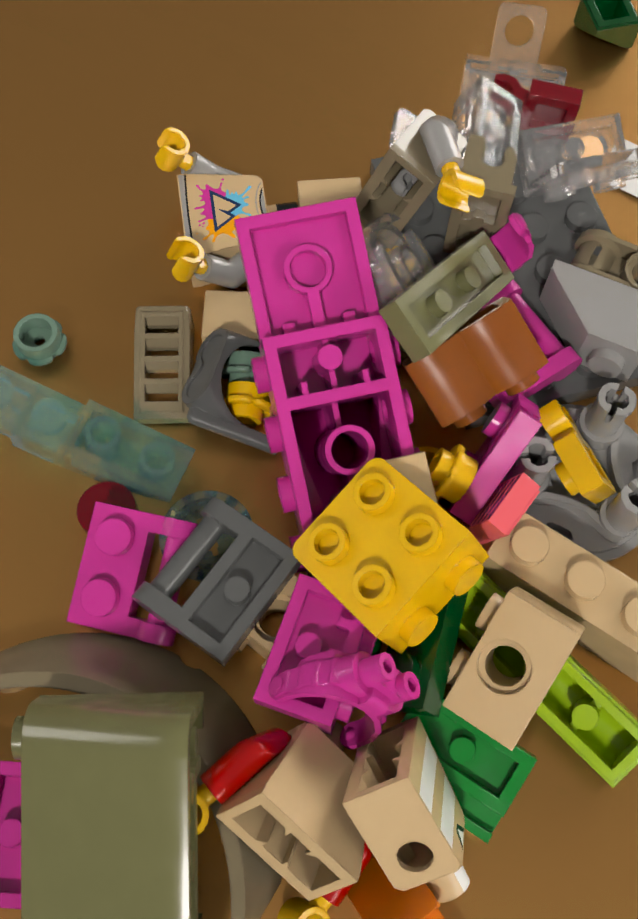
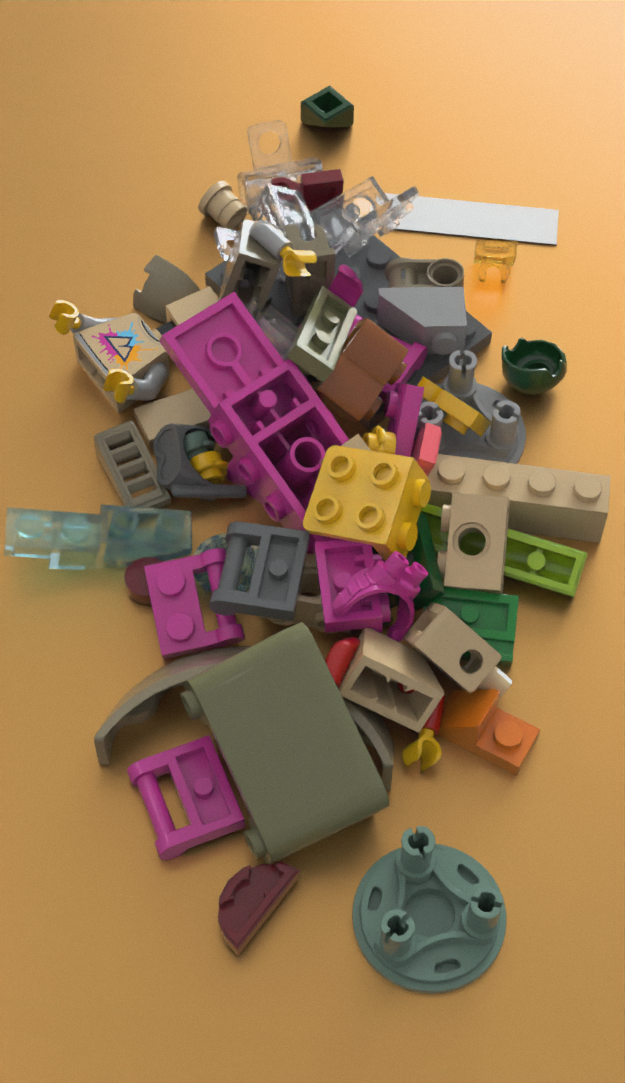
camera: 25 degrees left, 10 degrees down
sand green plate [12,313,67,366] -> none
none -> dark tan brick [133,255,200,323]
none -> tan piece [198,181,248,231]

